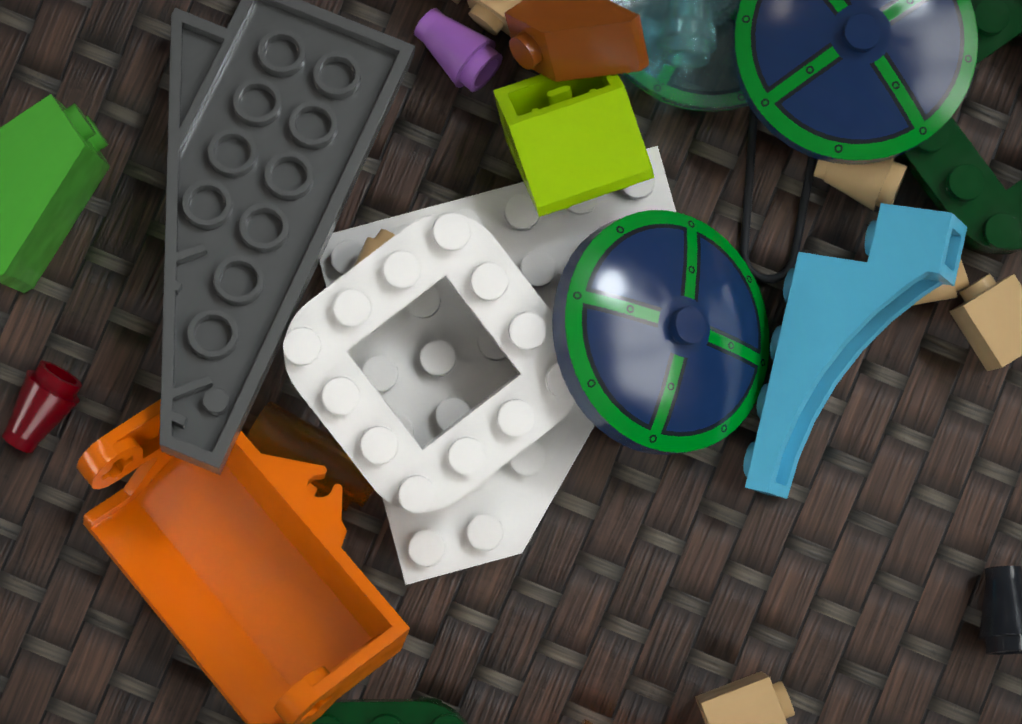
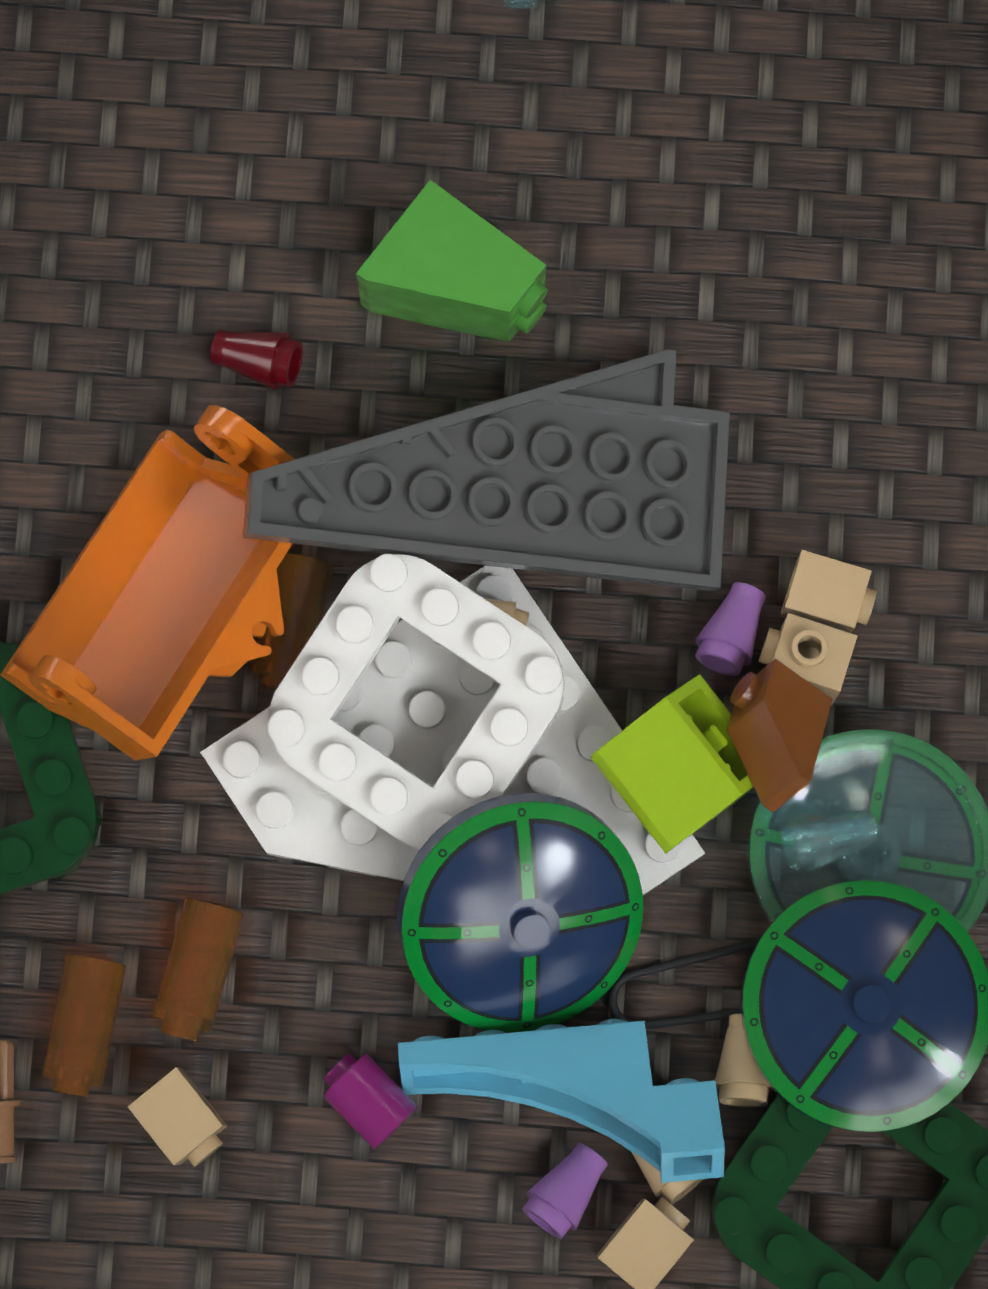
camera: 75 degrees right, 5 degrees down
none -> clear orange brick [152,898,244,1042]
none -> magenta brick [323,1053,418,1150]
none -> medium lavender cone [522,1143,608,1239]

